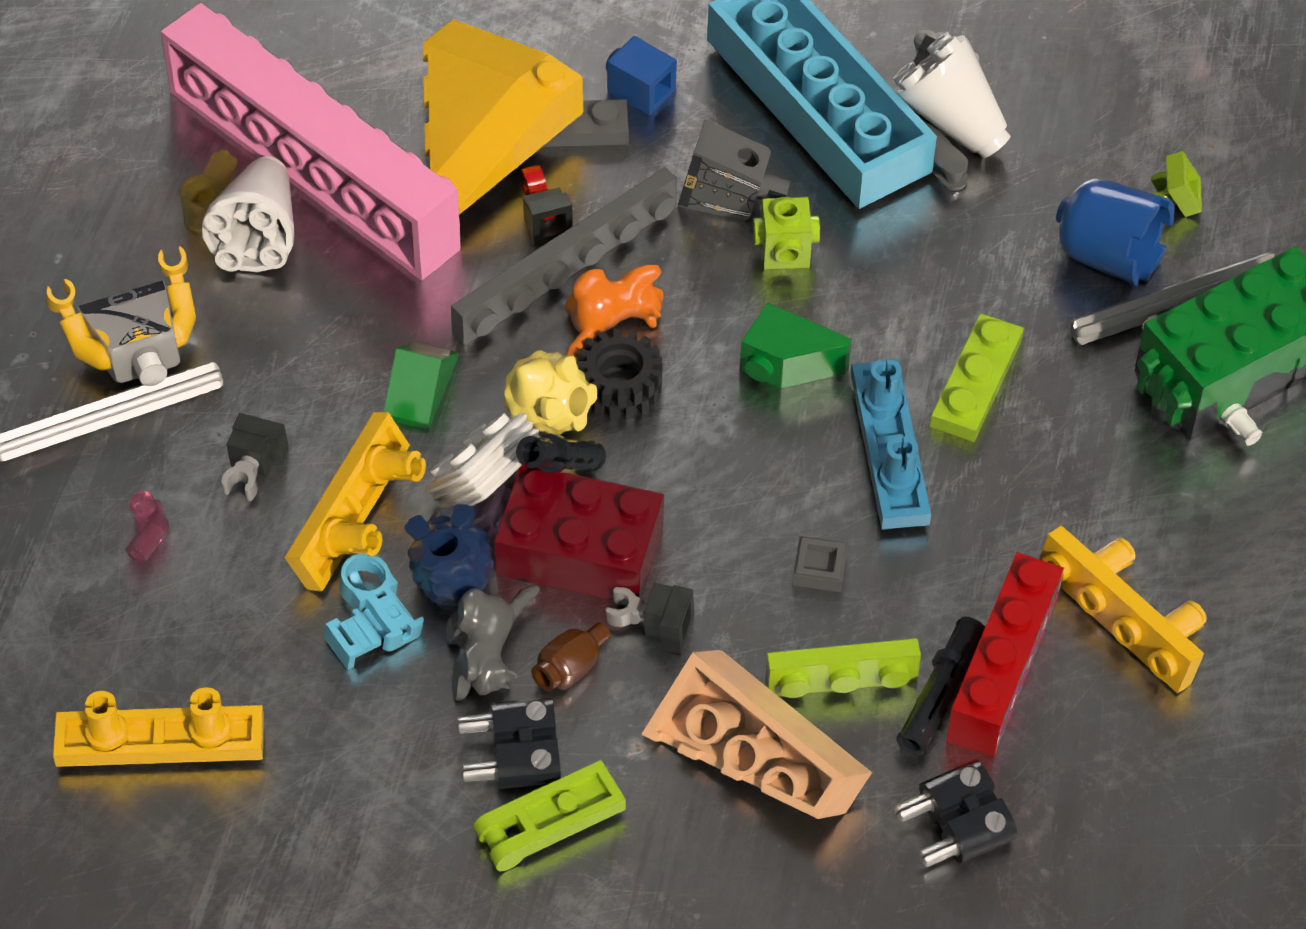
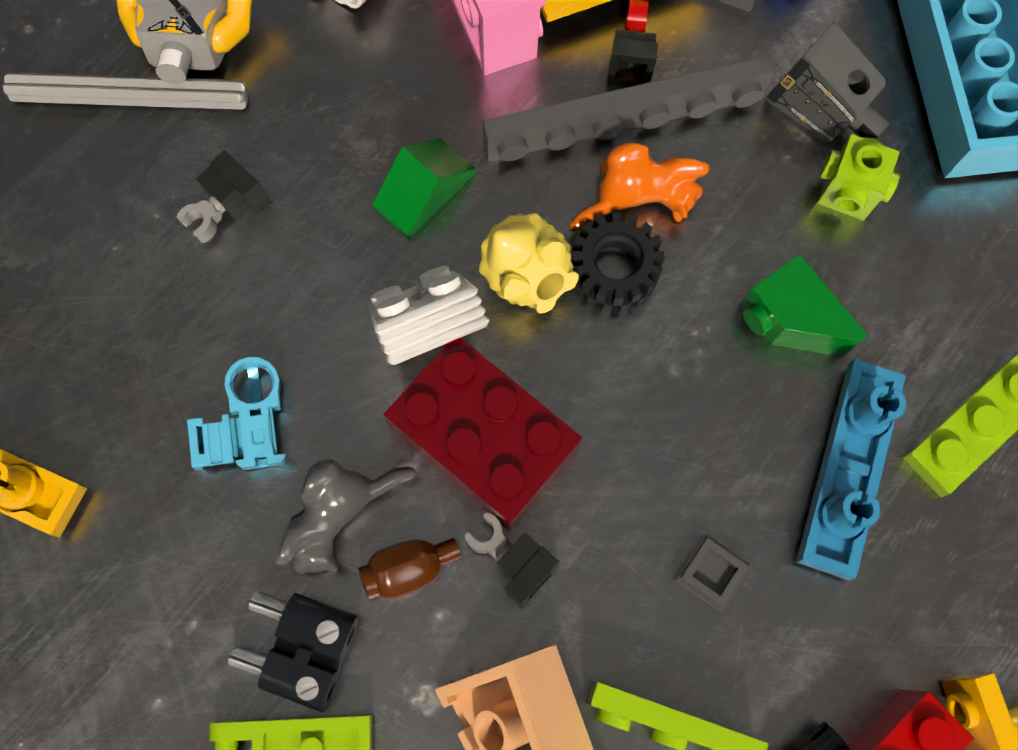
camera: 25 degrees right, 20 degrees up
clear pink arm [125,491,170,564] -> none
yellow plate [284,412,426,591] -> none
dark blue animal [404,504,494,608] -> none
clear purple tile [470,483,512,537] -> none
black pin [516,433,606,473] -> none

